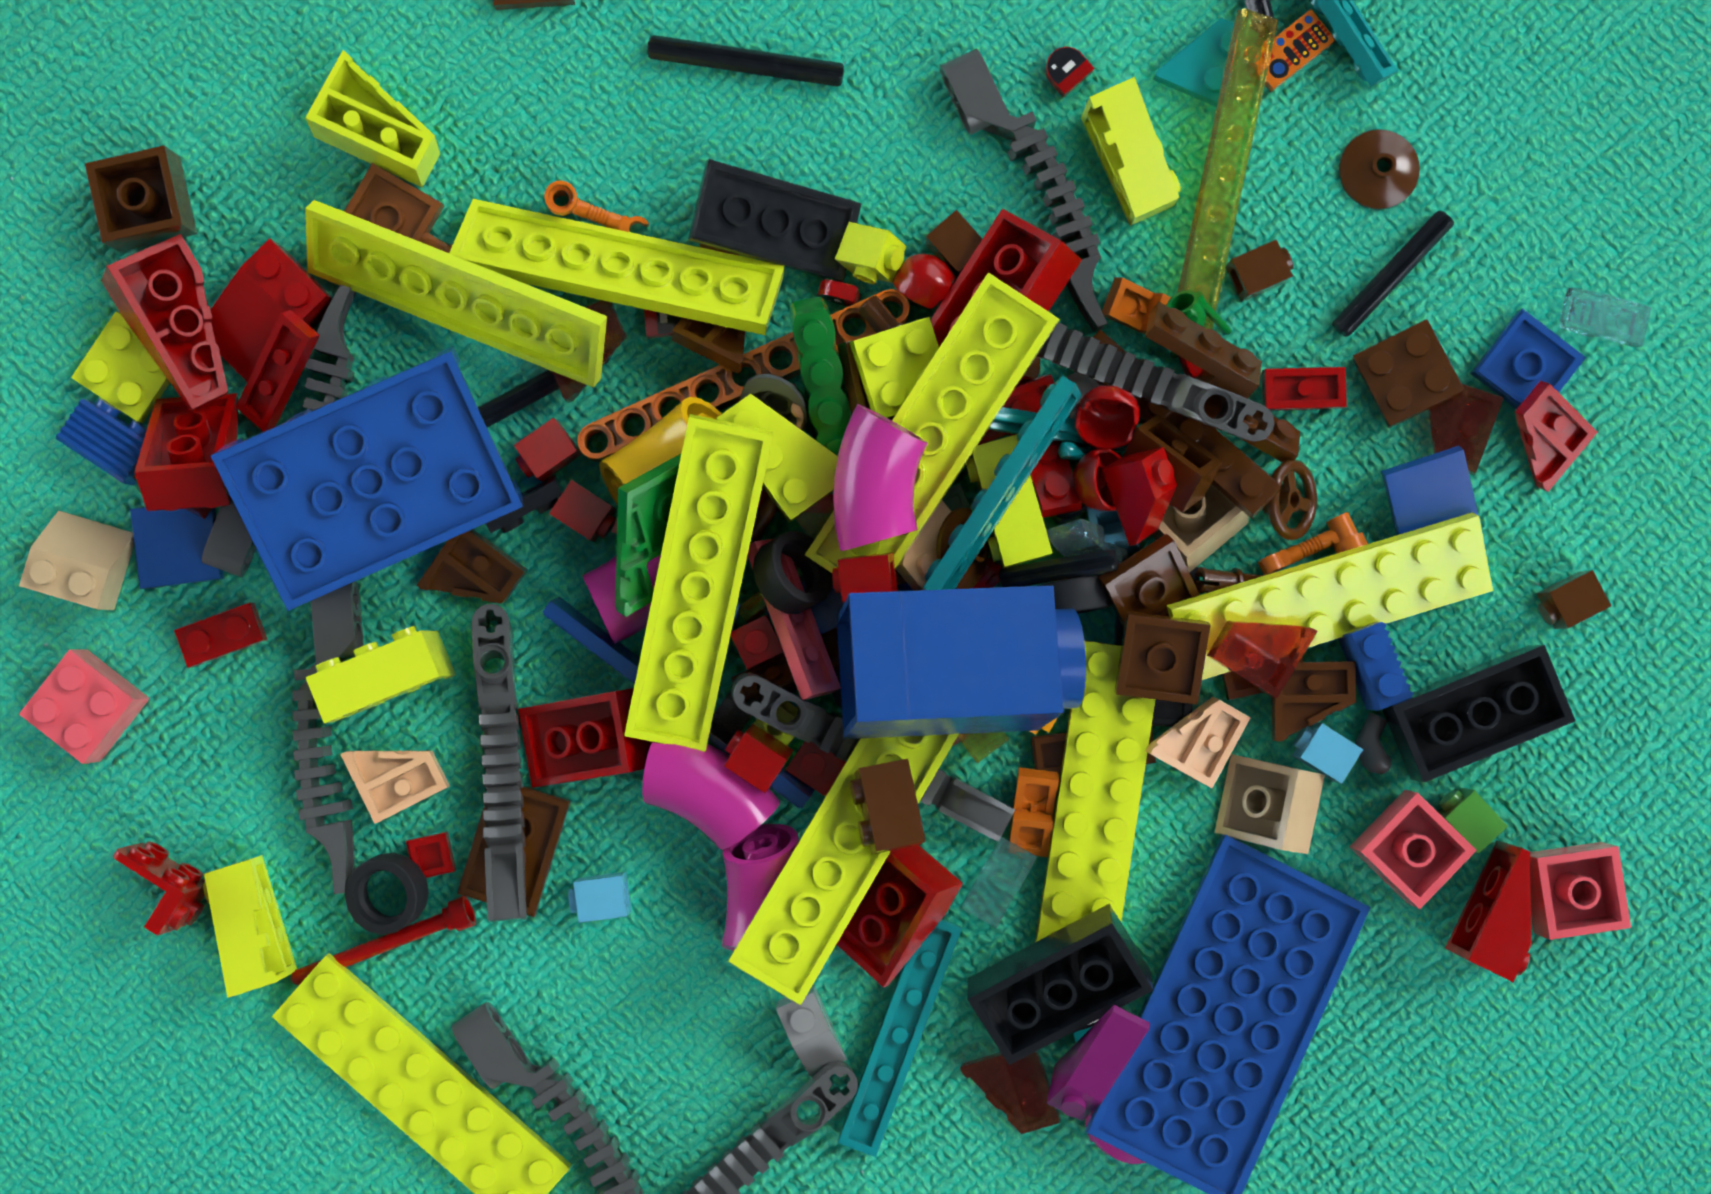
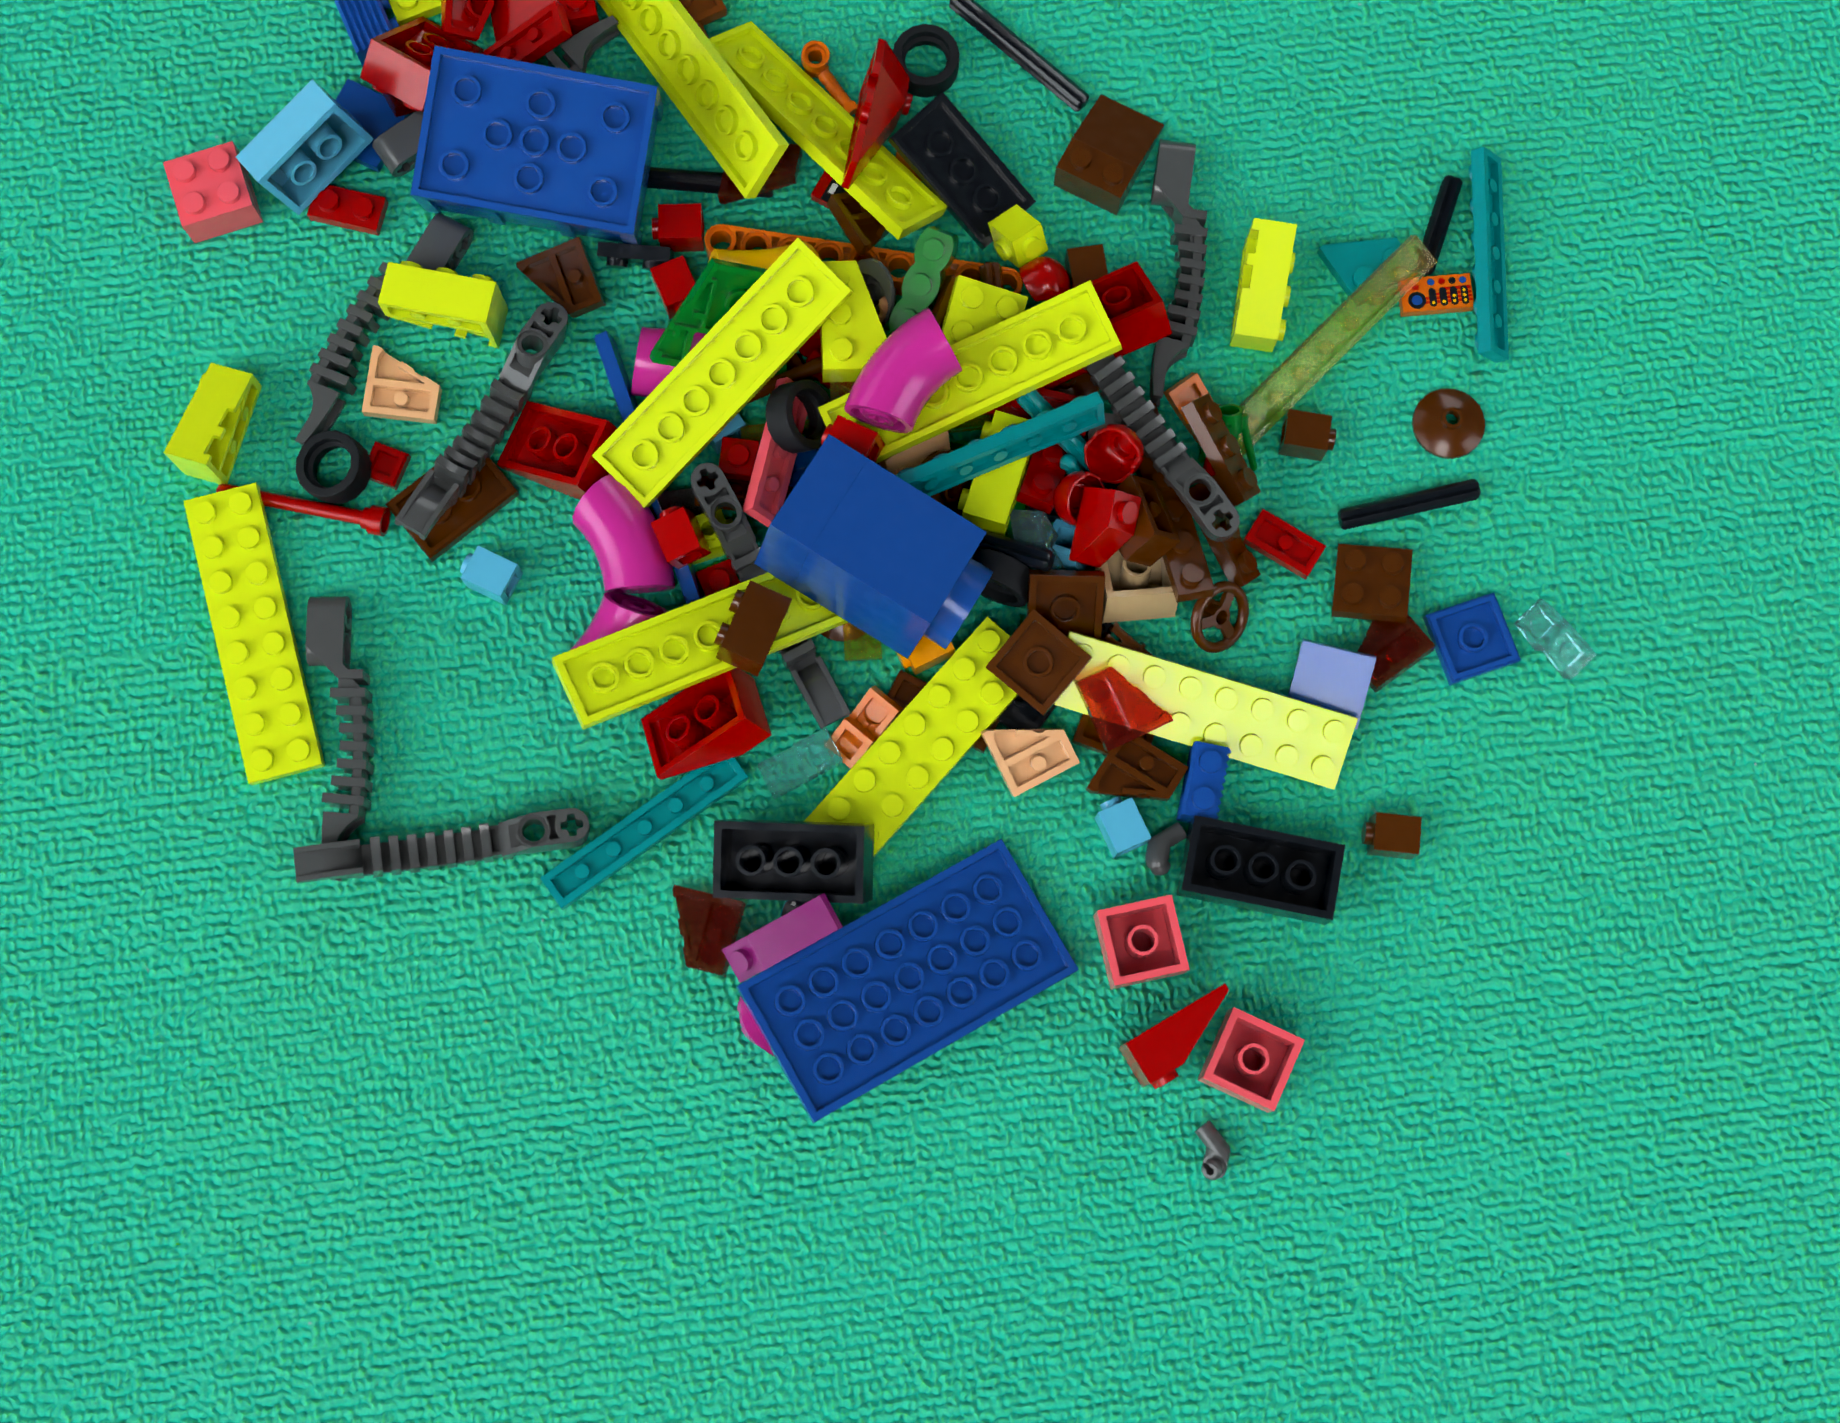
camera: 30 degrees right, 10 degrees down
tan slope [19,511,134,610] -> none
red bracket [113,841,205,936] -> none
light grey slope [776,984,847,1076] -> none
red tile [817,279,861,307] -> none
tile [1045,47,1095,98] -> none
tan slope [1214,754,1325,854] -> none
orange brick [1258,512,1368,576] -> none
bright green brick [1437,788,1508,854] -> none
red wing [1514,381,1598,492] -> none
none -> medium azure brick [236,79,374,215]
none -> red wedge [841,38,913,189]
none -> black tyre [893,24,960,98]
none -> reddish brown slope [1054,94,1164,215]
none -> dark grey arm [1194,1120,1231,1180]

